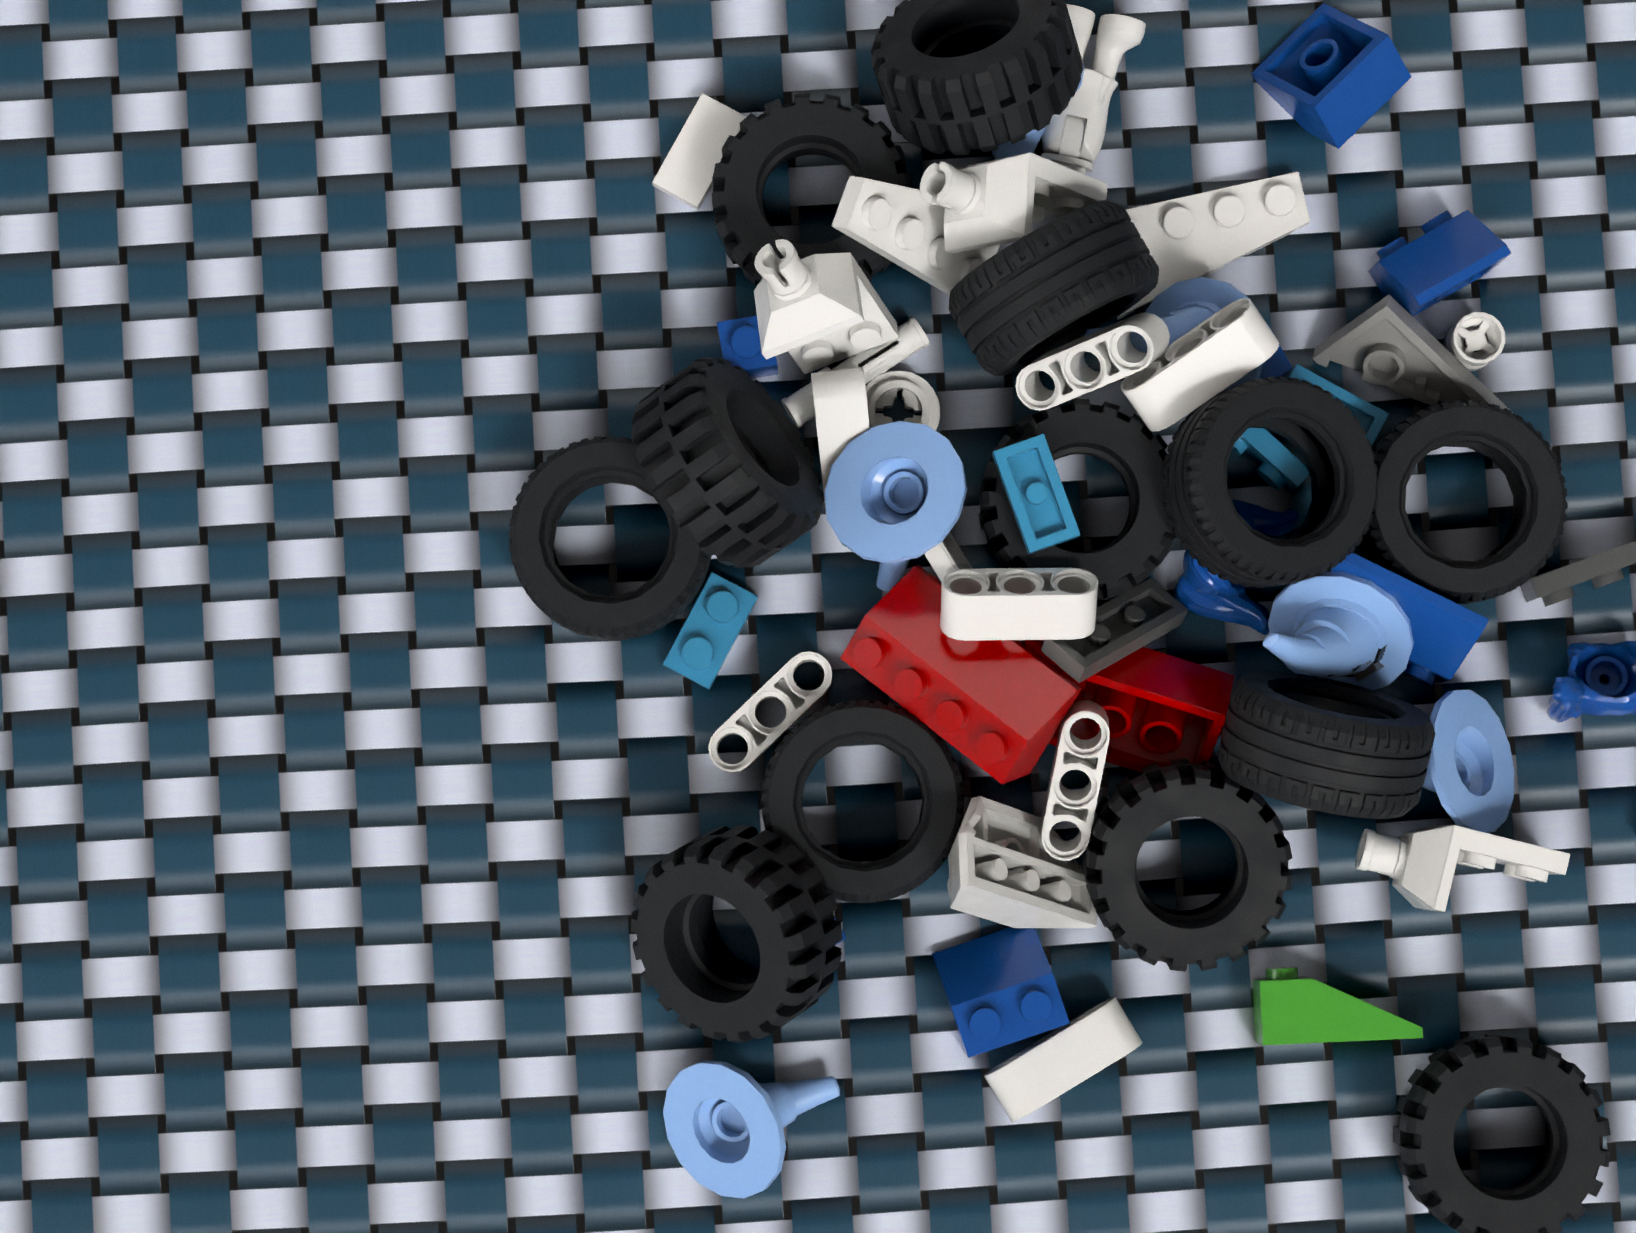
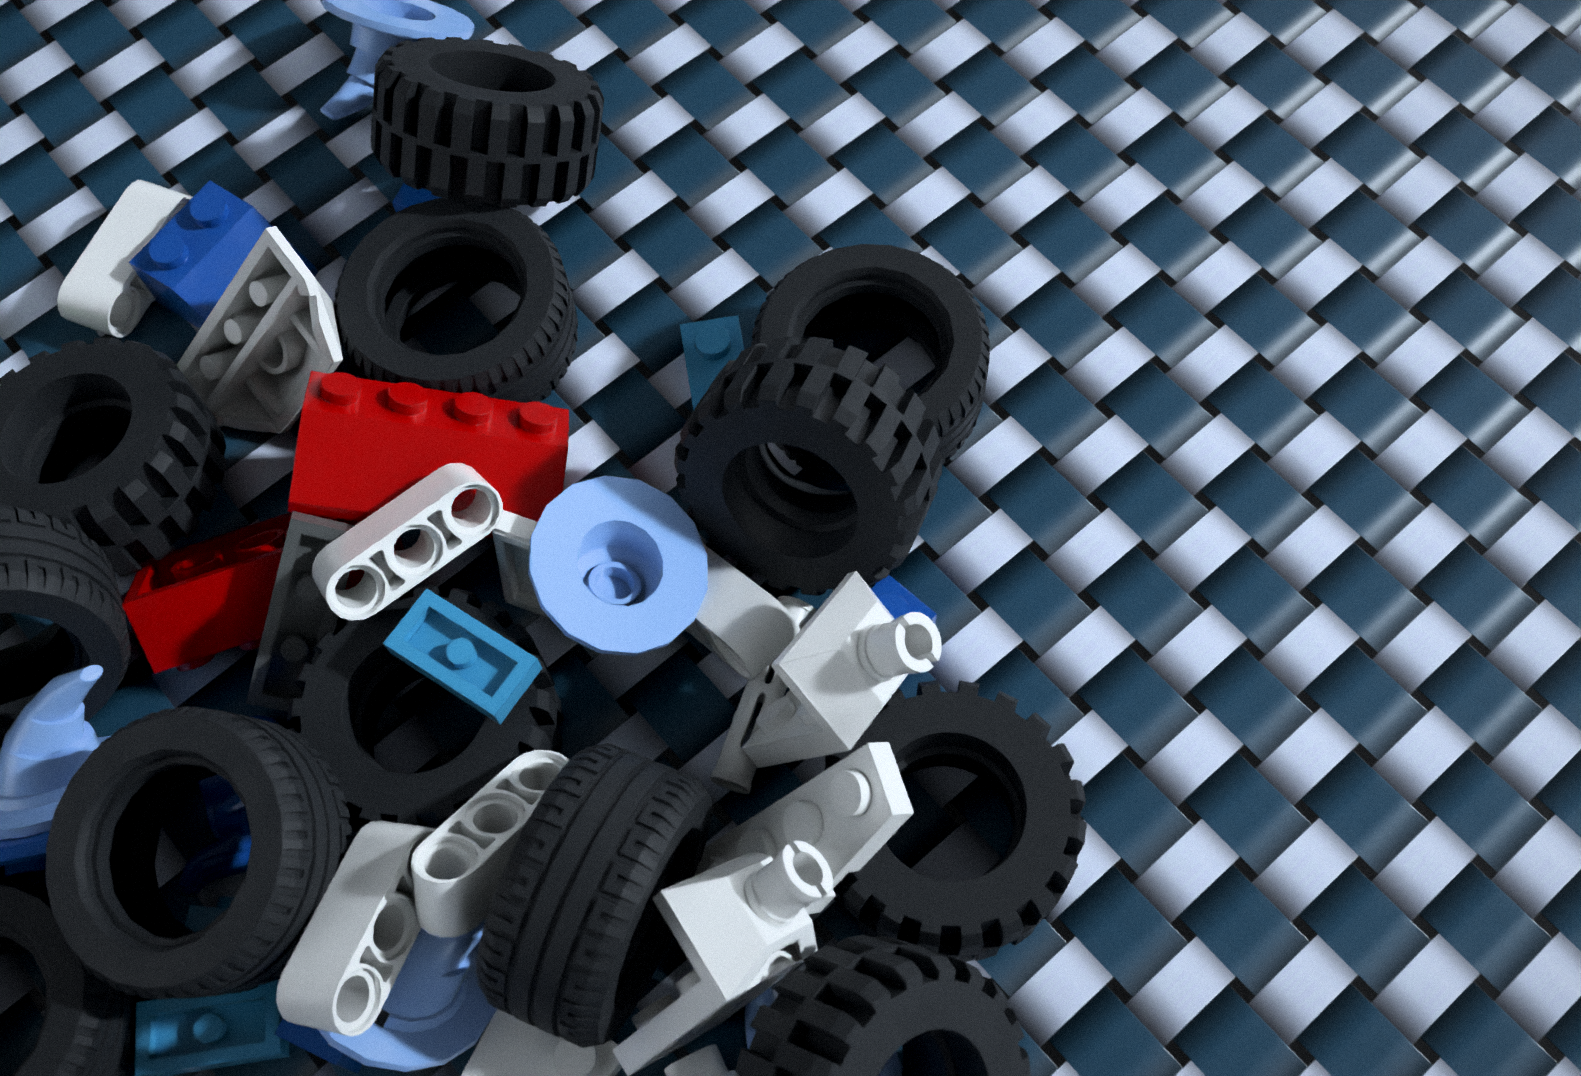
camera: 145 degrees right, 20 degrees down
white tile [652,93,746,210] -> none
white beam [708,651,833,774] -> none
white gear [866,371,940,431] -> none
white beam [1041,700,1110,861] -> none

